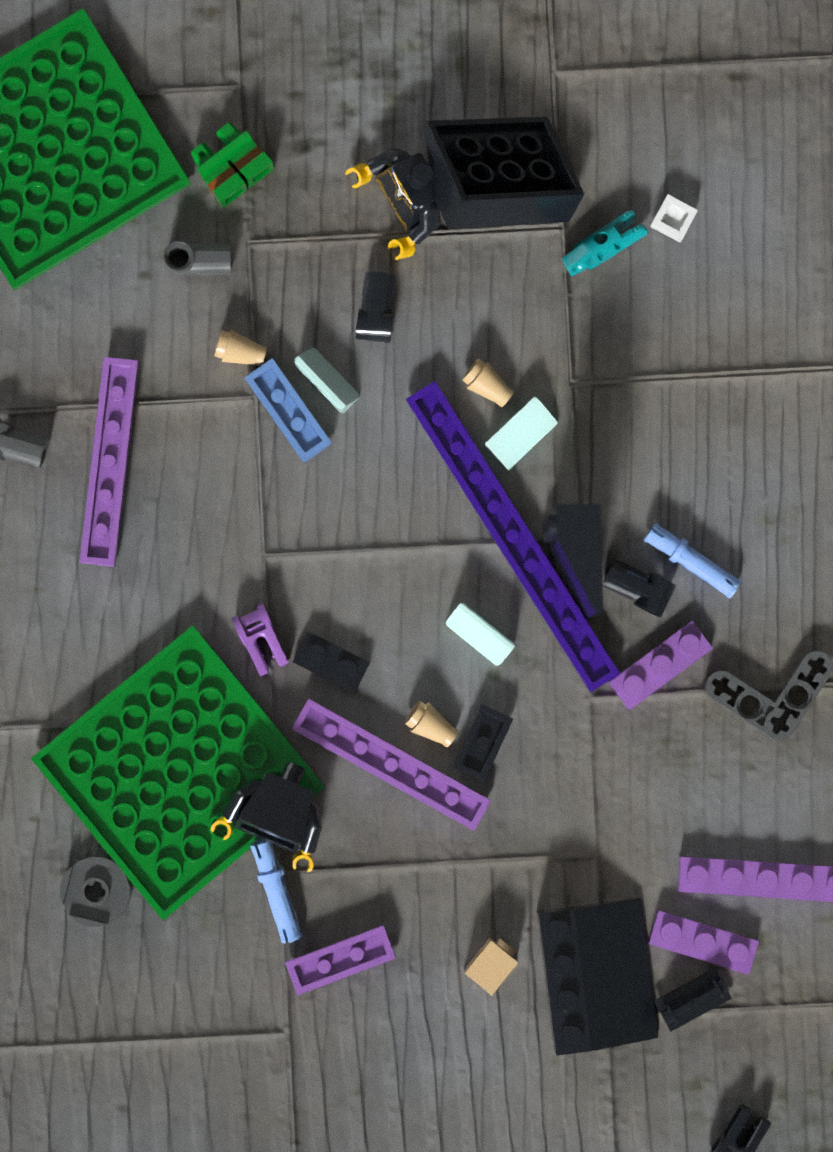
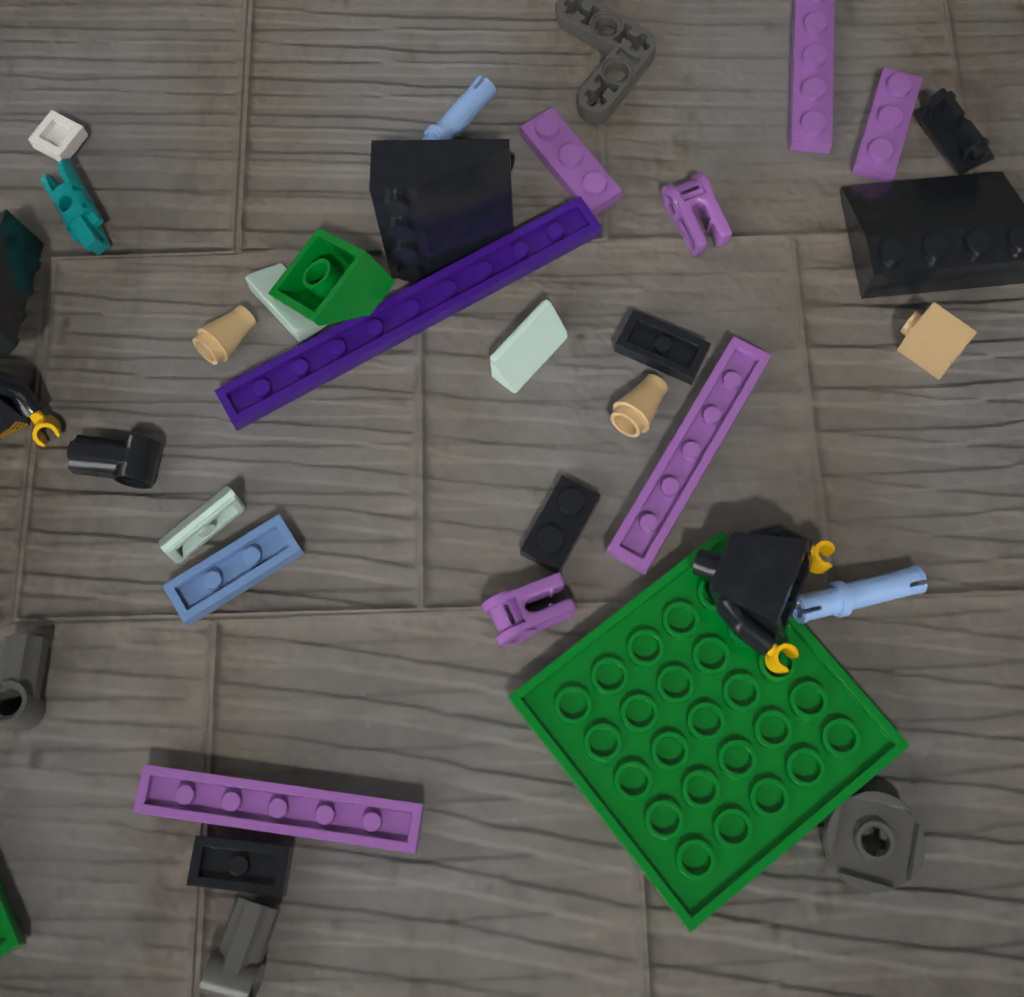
camera: 80 degrees left, 15 degrees down
tan cone [214,329,267,366] -> none
medium lavender plate [285,924,396,996] -> none
none -> black plate [186,835,294,897]
none -> green slope [268,227,396,326]
none -> medium lavender piece [662,172,732,257]

